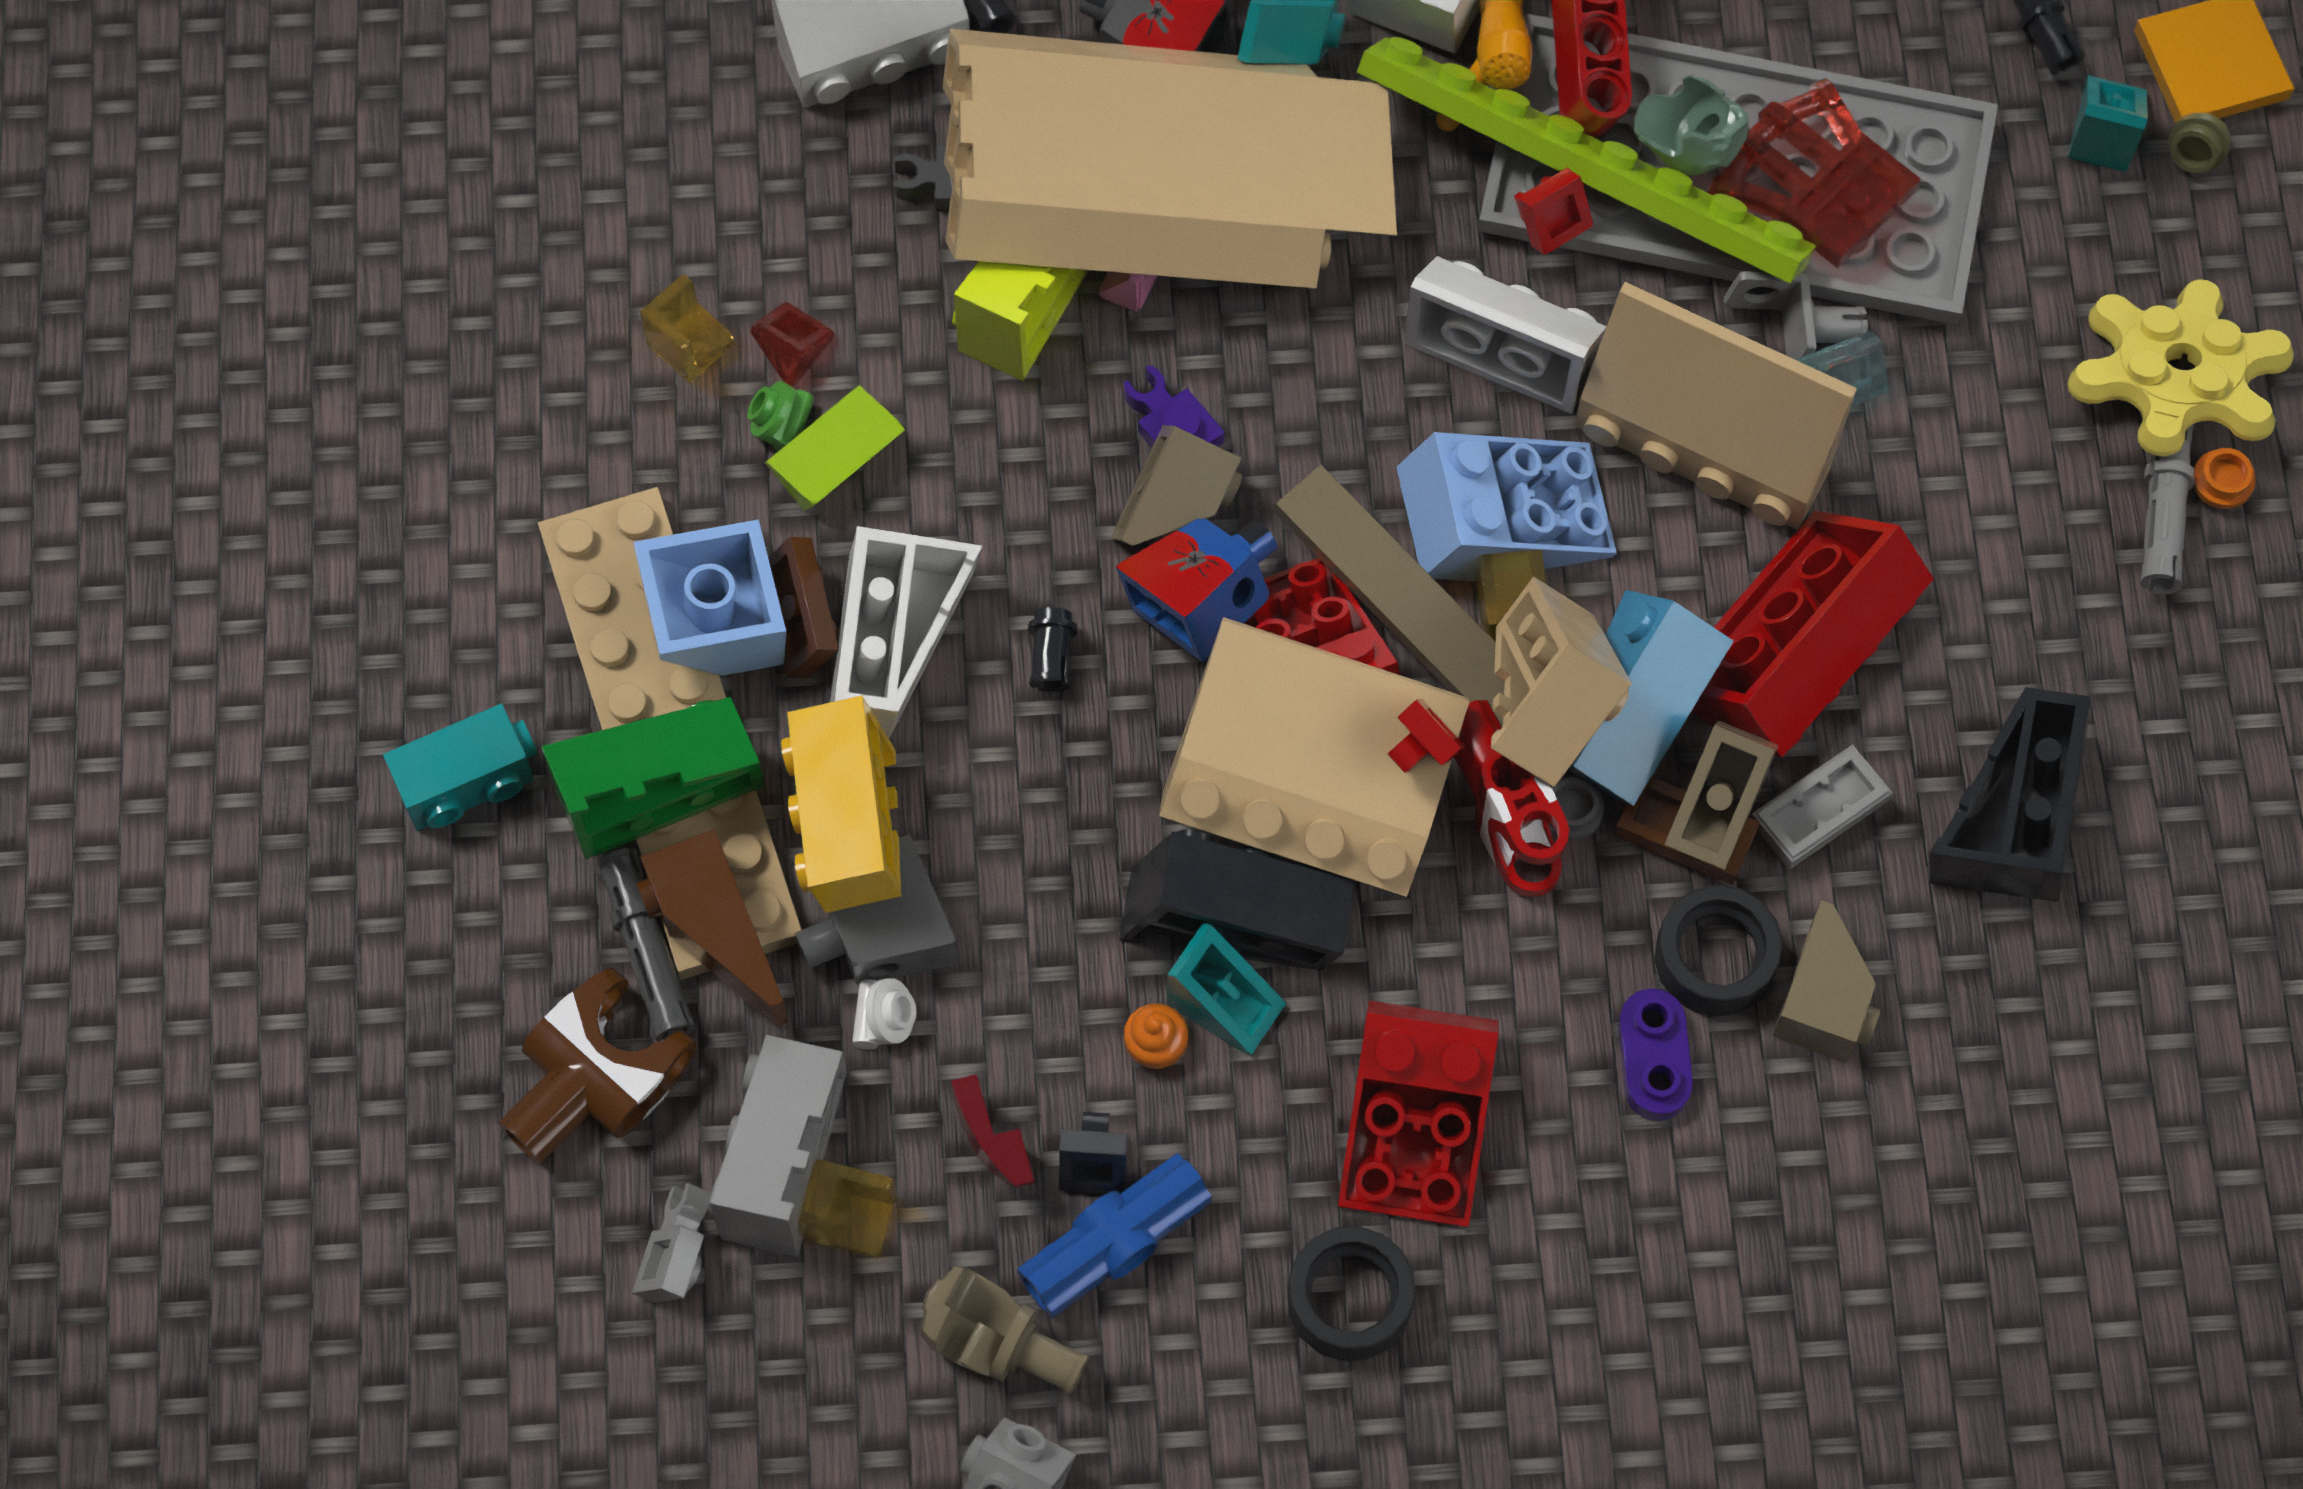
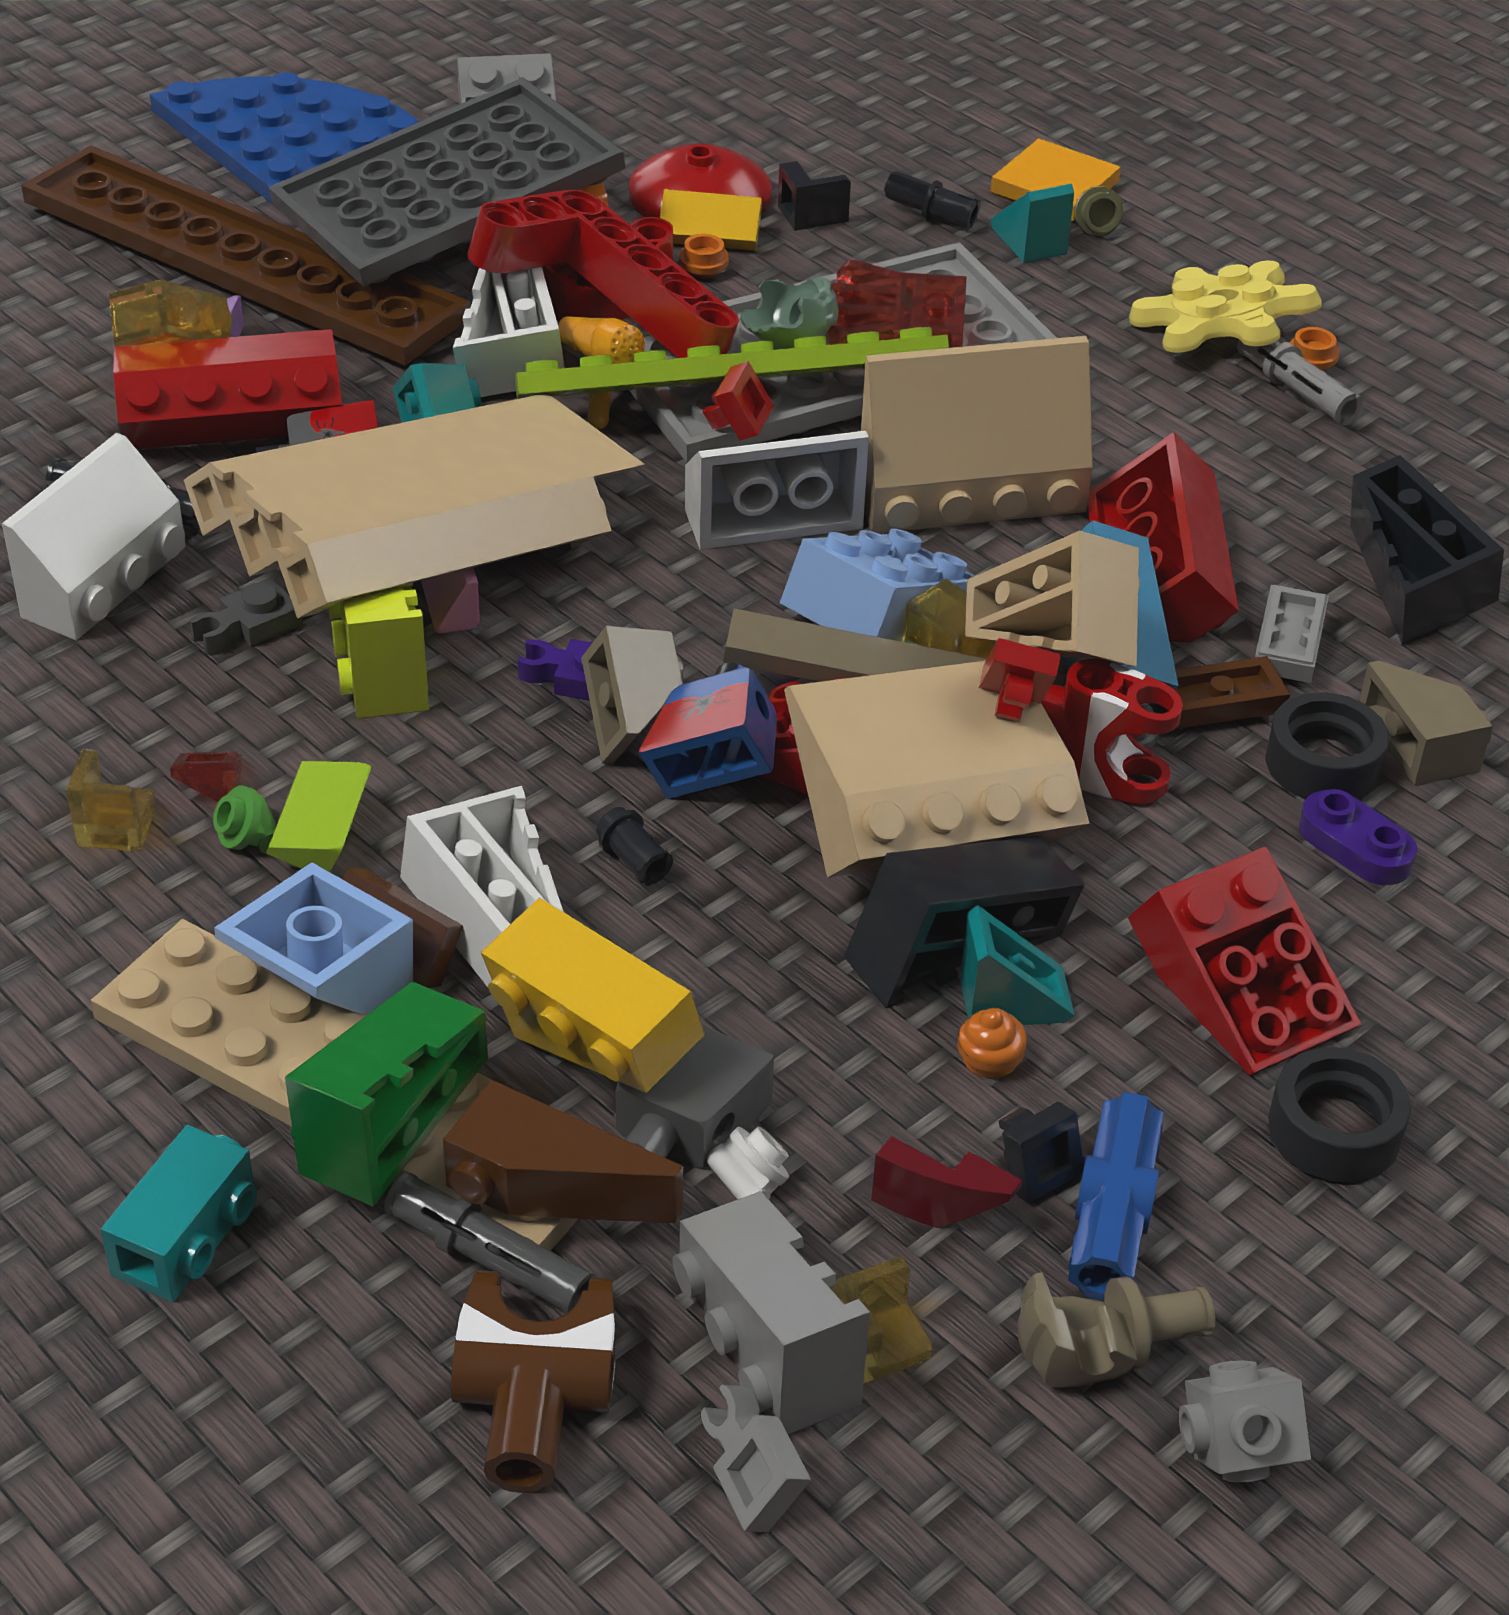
camera: 40 degrees left, 25 degrees down
dark tan slope [1664,721,1779,870] -> none

